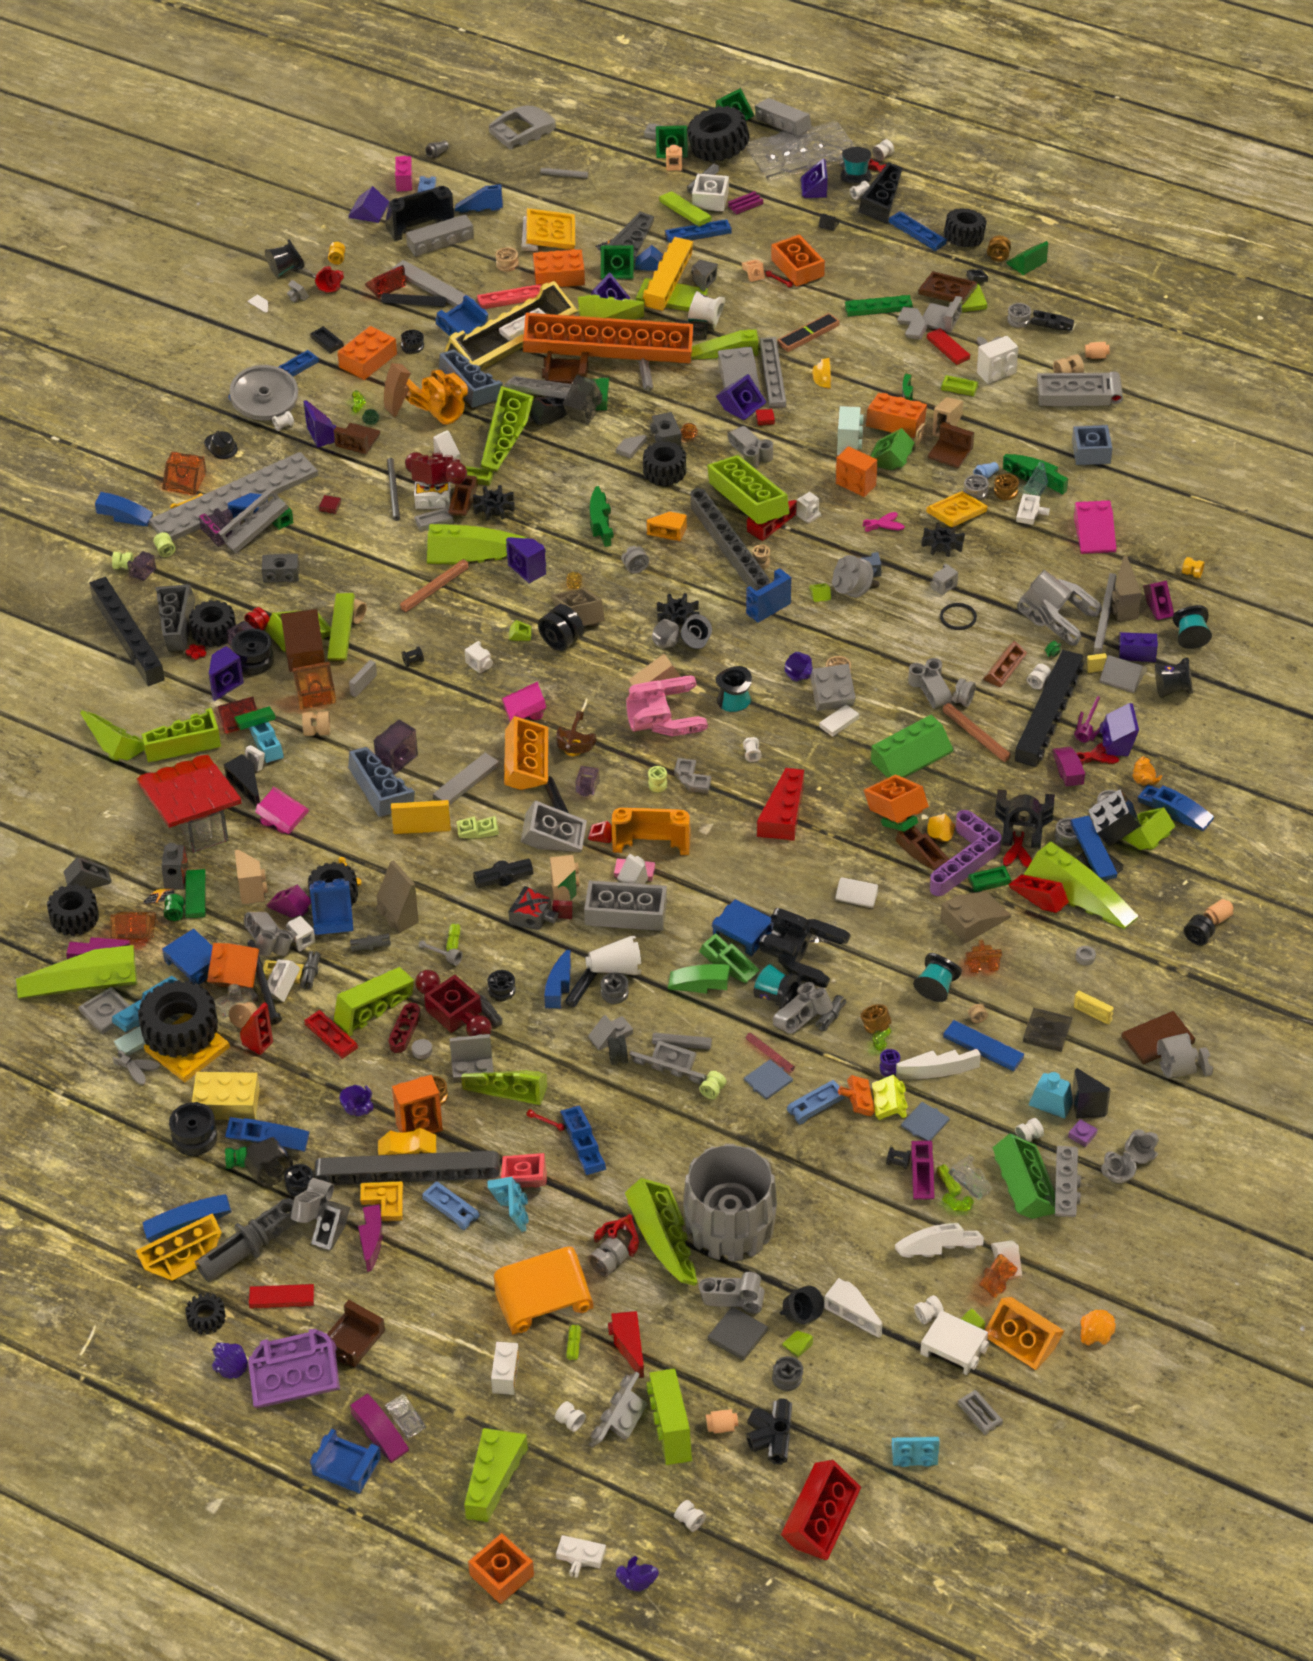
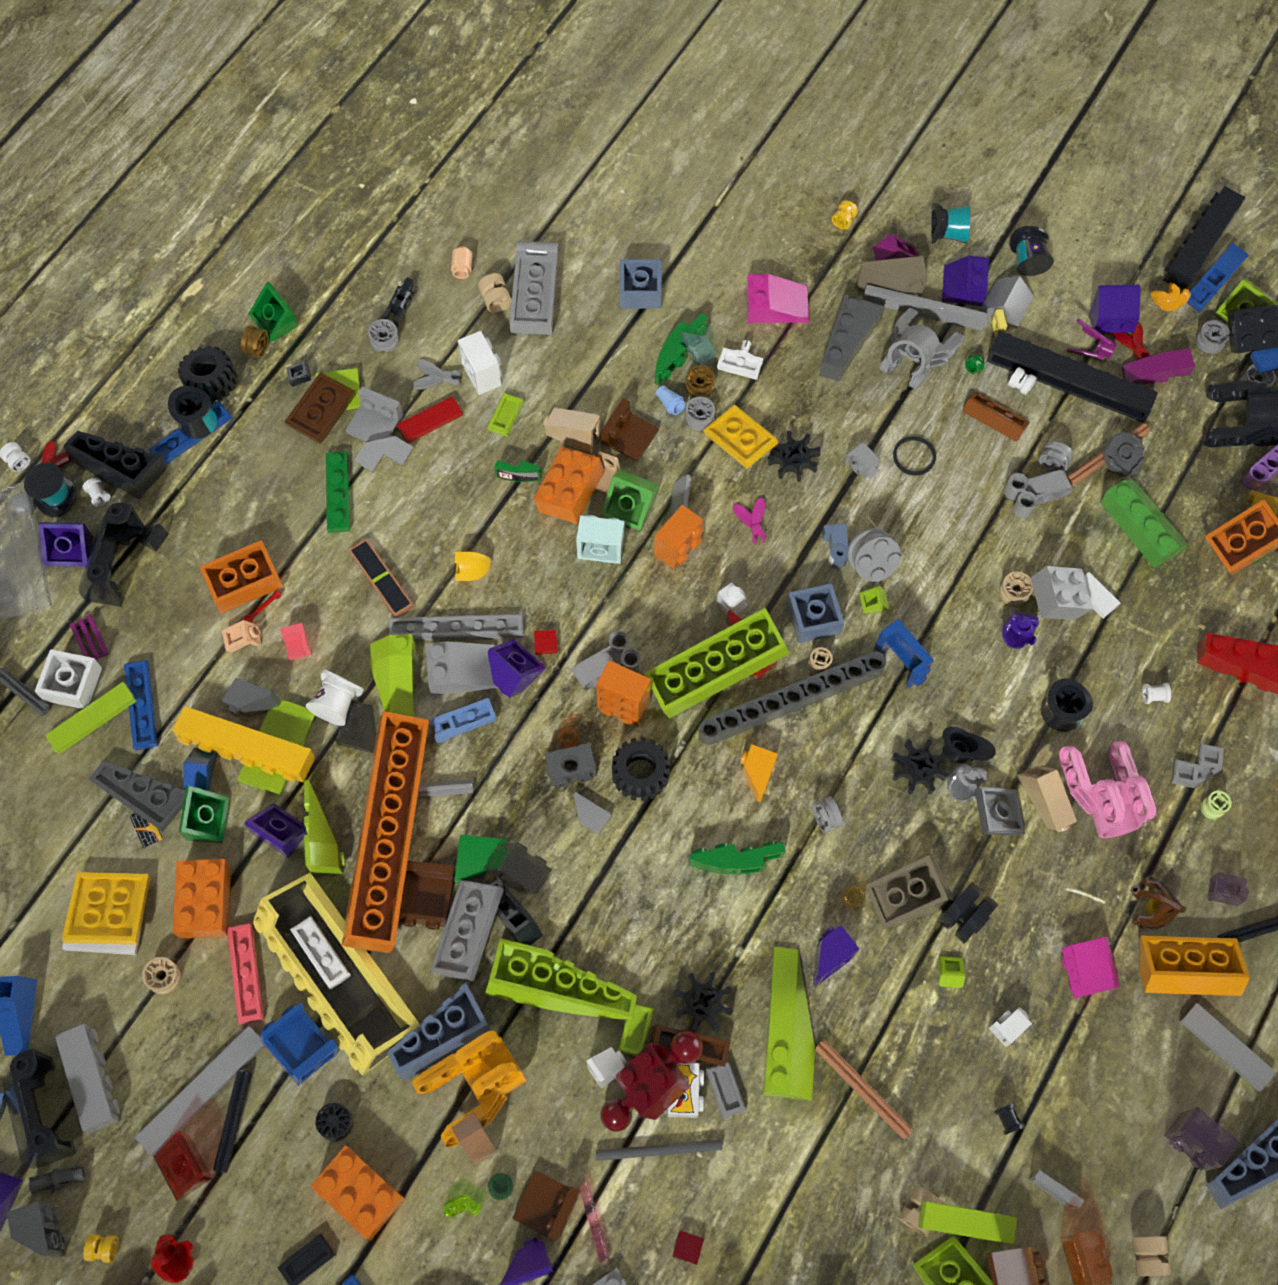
camera: 90 degrees left, 20 degrees up
none -> dark grey slope [6,1201,66,1258]
none -> dark grey pin [29,1164,86,1194]
none -> black windscreen [79,503,146,607]
none -> black hat [168,386,217,439]
none -> coral panel [280,623,312,660]
none -> medium blue plate [429,698,497,743]
none -> clear pink bar [578,1181,610,1263]
none -> orange brick [596,660,651,726]
none -> light grey slope [669,475,691,519]
none -> sand blue brick [786,583,844,643]
none -> dark grey wedge [819,295,885,381]
none -> dark grey tile [975,787,1025,836]
none -> dark grey tile [1103,432,1145,476]
none -> black brick [1163,186,1246,290]

